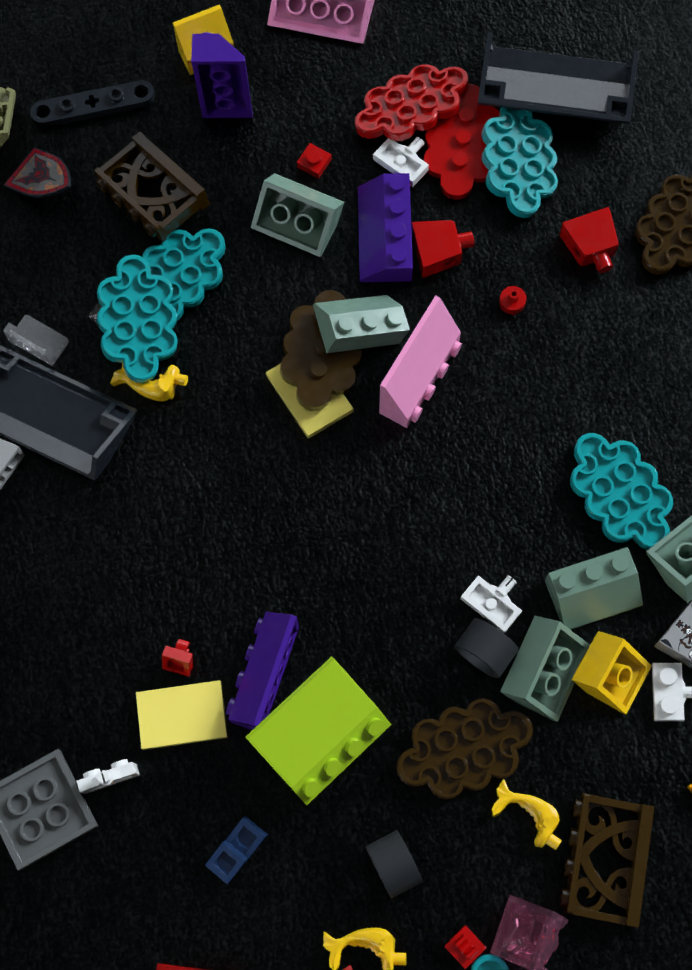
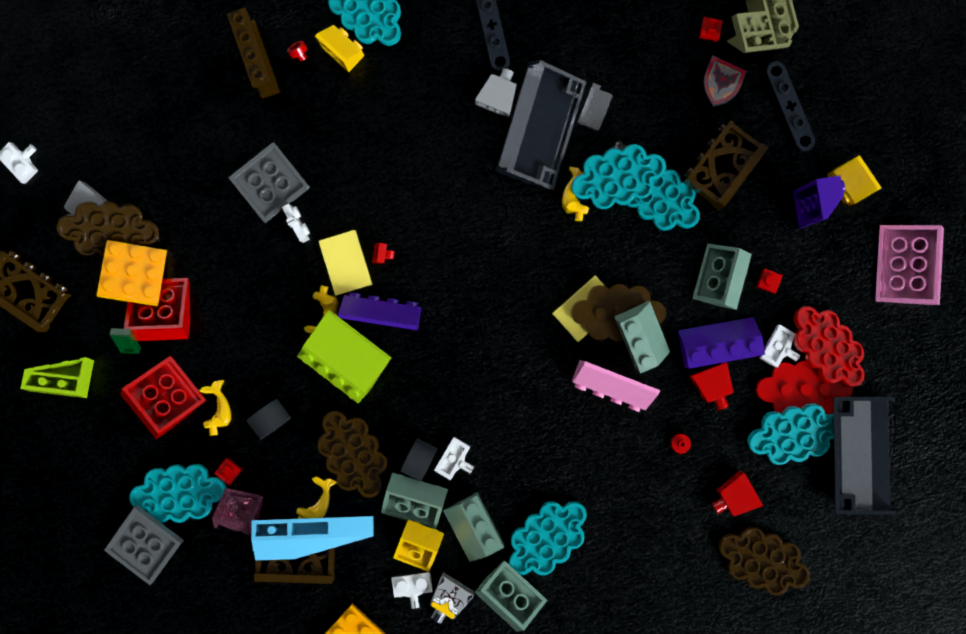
camera: 85 degrees right, 15 degrees up
dark blue slope [205,816,268,884] -> none
none -> medium azure wedge [251,516,374,560]
none -> yellow animal [304,285,339,333]

